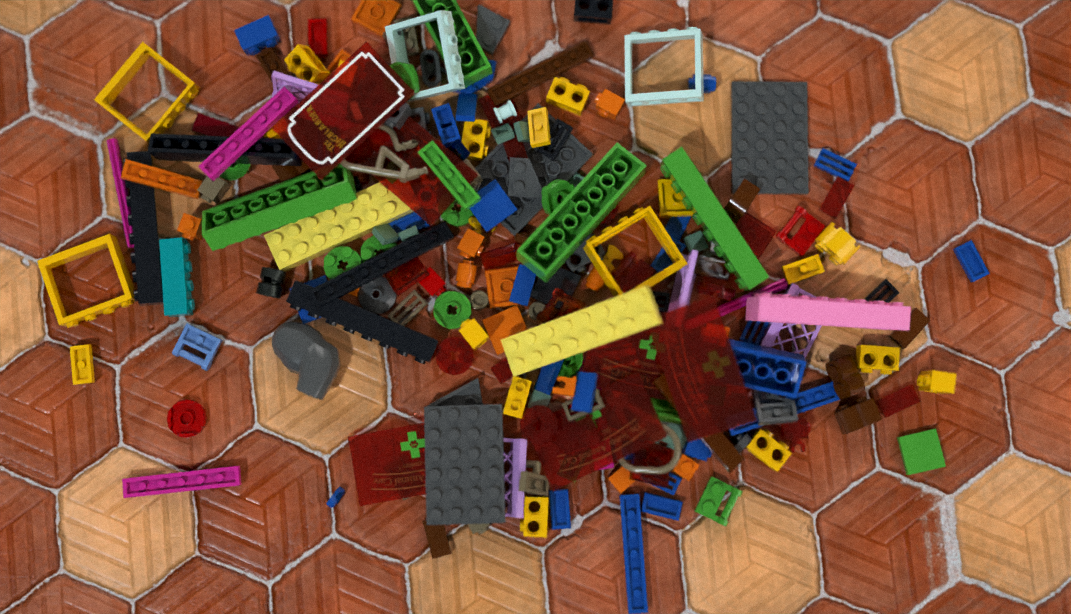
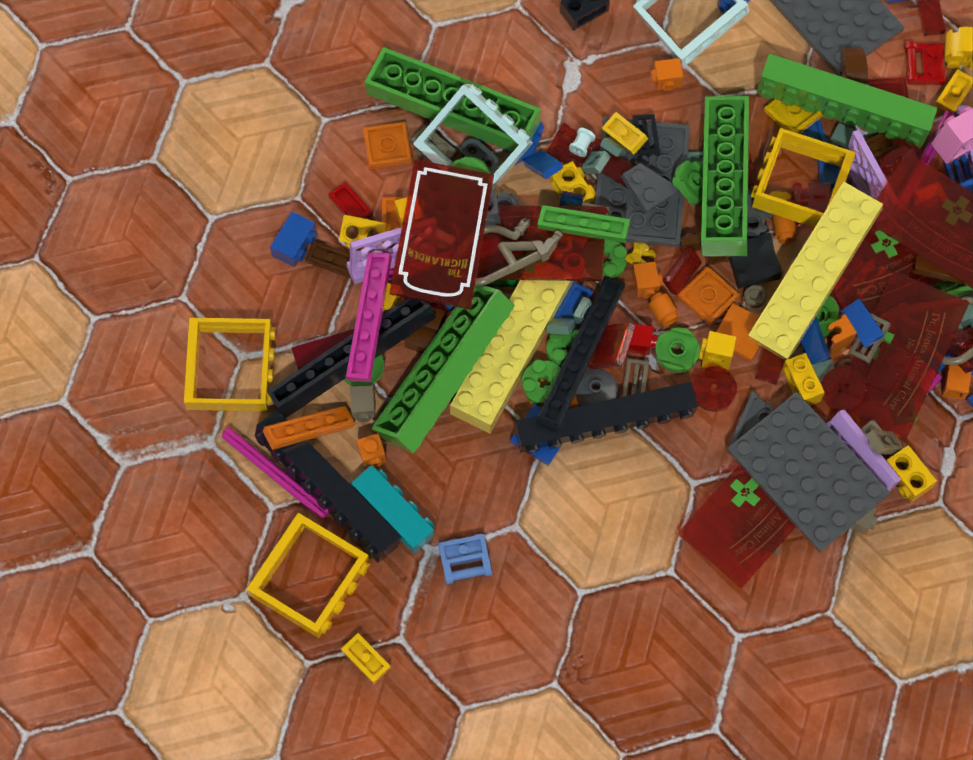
camera: 40 degrees left, 15 degrees down
dark pink plate [122,466,242,498] -> none
red tile [167,399,207,438] -> none
pearl dark grey wheel [256,267,287,299] -> none
dark grey piece [272,322,341,400] -> none
blue tile [326,487,345,508] -> none
reddish brown tile [422,520,452,559] -> none
blue brick [431,103,461,150] -> none
blue tile [470,179,518,233] -> none
dark tan tile [470,291,489,310] -> none
dark grey wing [476,4,511,55] -> none
reddish brown tile [487,40,594,107] -> none
blue tile [509,264,536,306] -> none
clear red plate [537,288,586,324] -> none
yellow brick [546,77,590,116] -> none
blue tile [549,489,571,530] -> none

